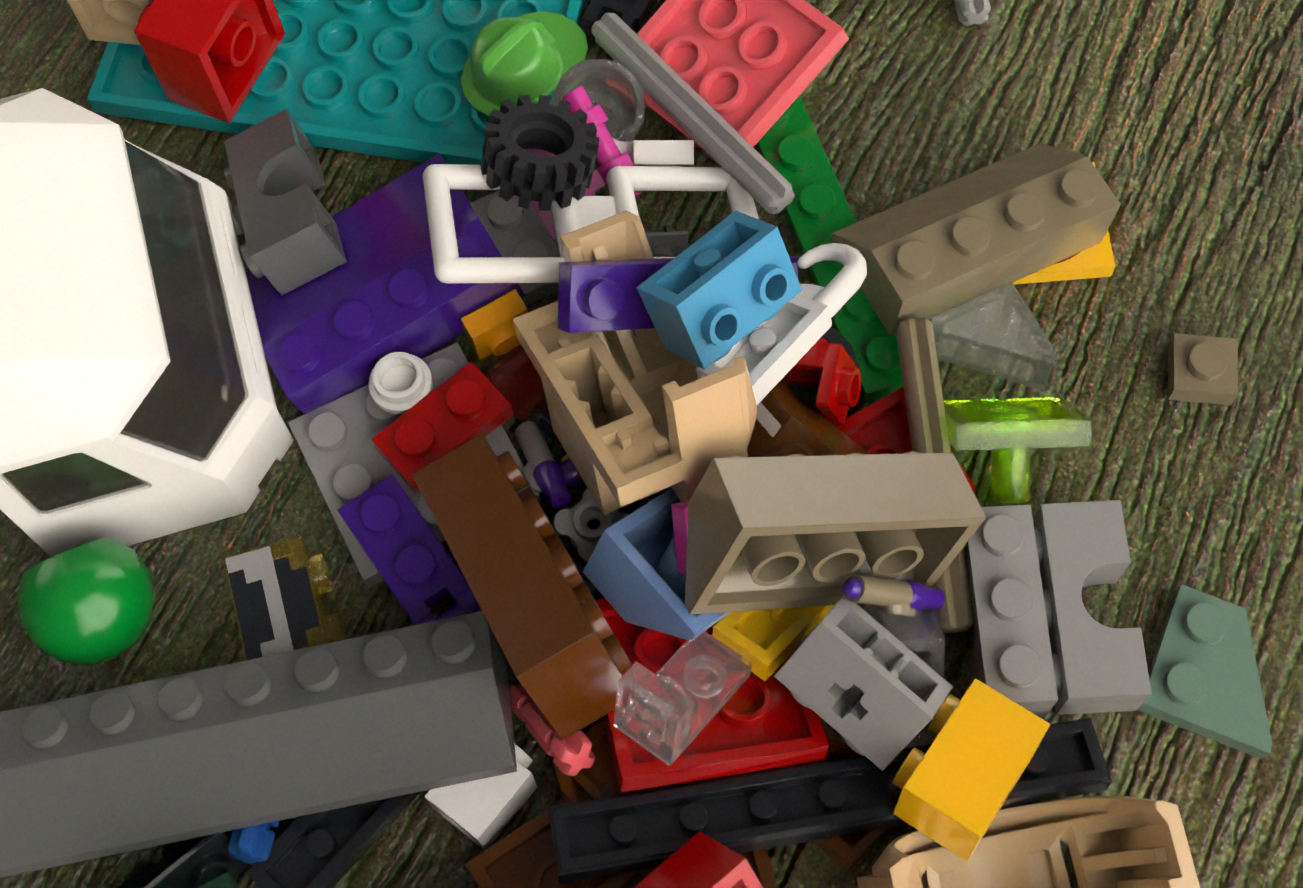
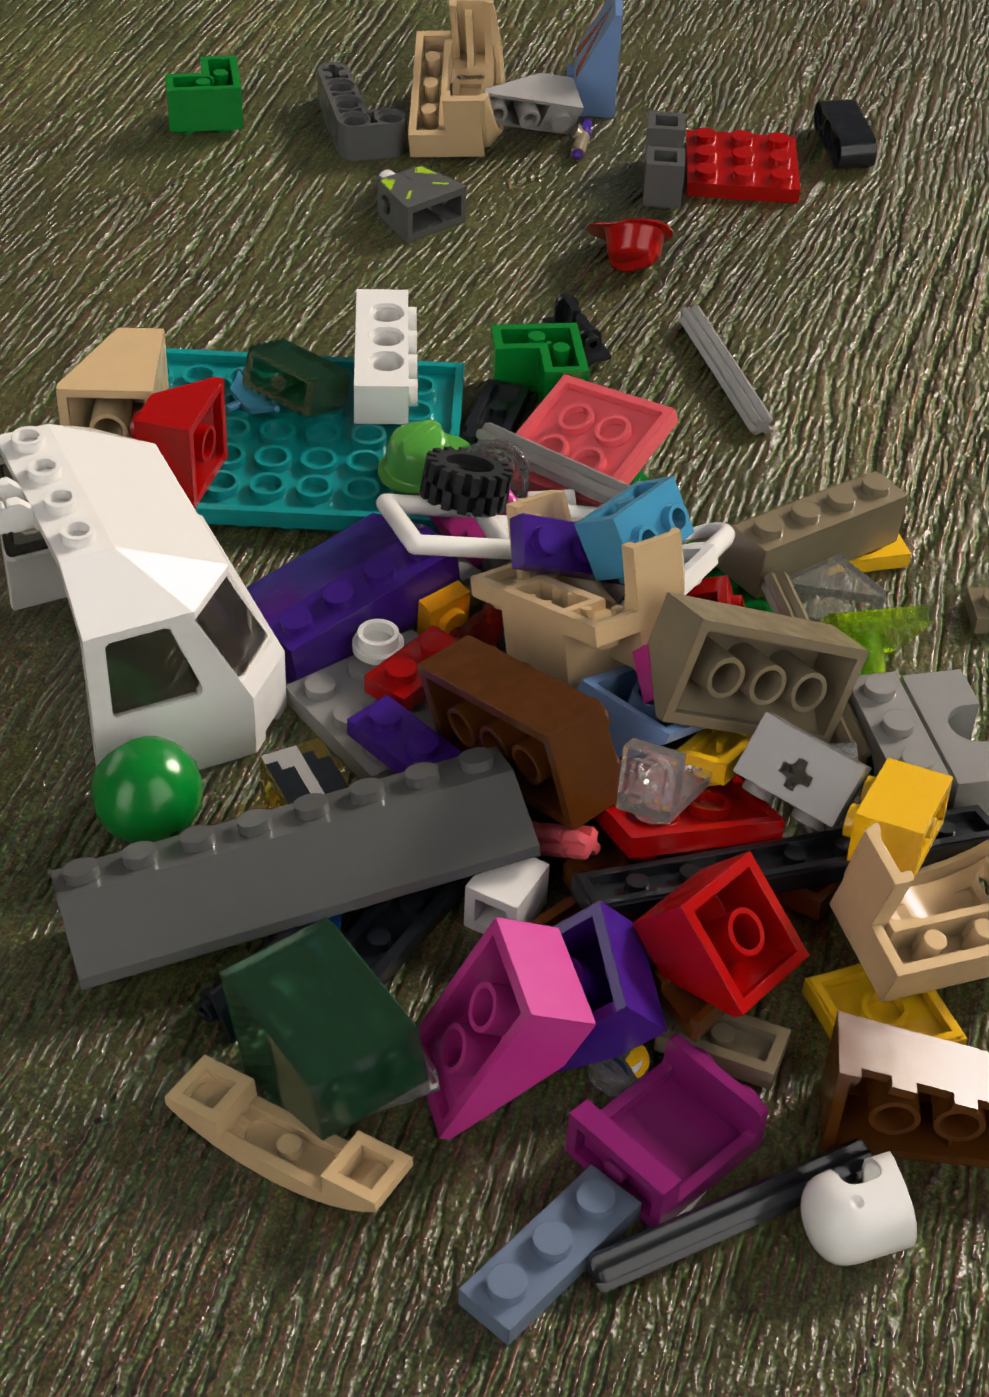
camera: 15 degrees left, 25 degrees down
dark grey arch [224,109,347,296] -> none
dark tan piece [842,574,945,617] -> none

